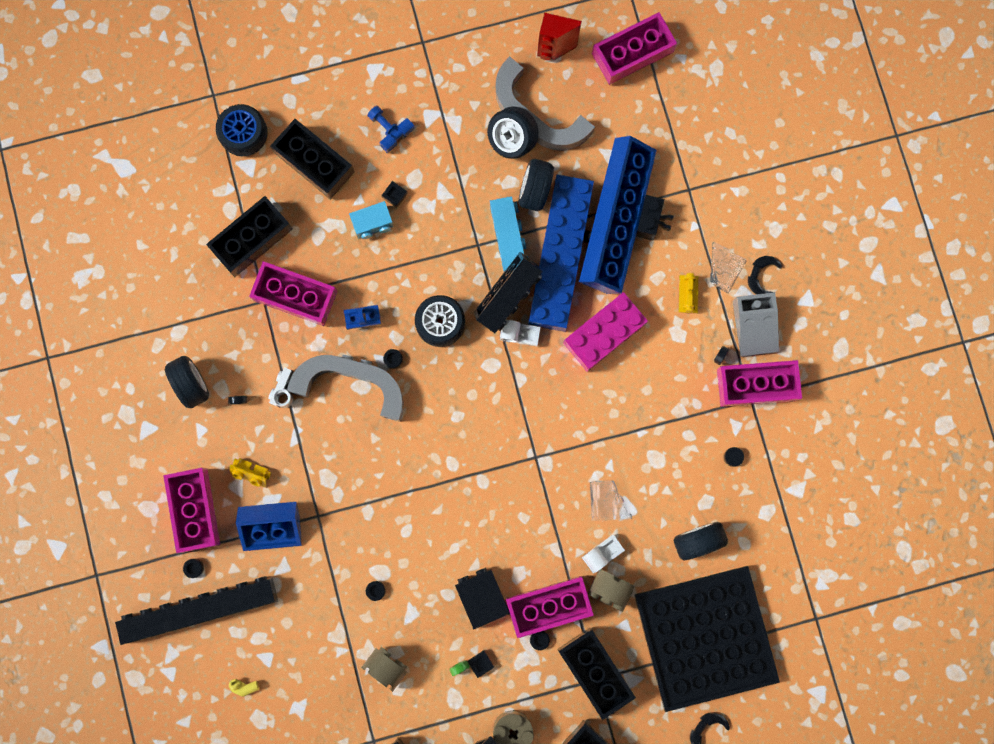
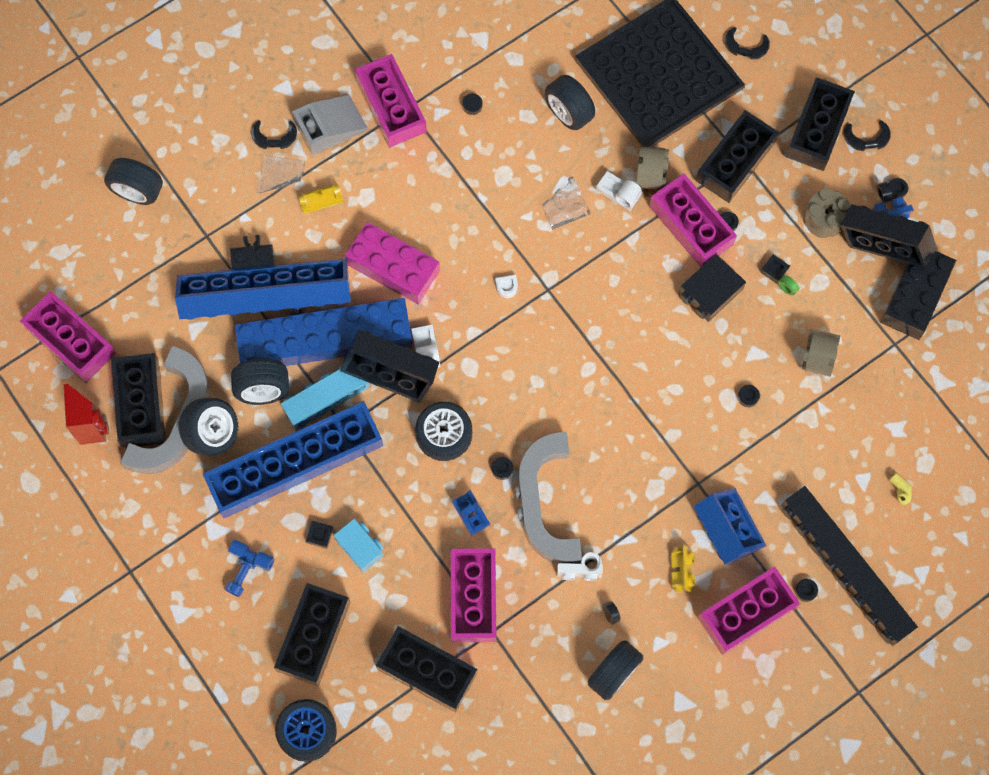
camera: 110 degrees left, 10 degrees down
black tile [714,346,730,366] -> none
none -> black wheel [104,158,163,205]
none -> black brick [111,353,166,448]
none -> blue brick [203,401,383,519]
none -> white tile [495,274,518,298]

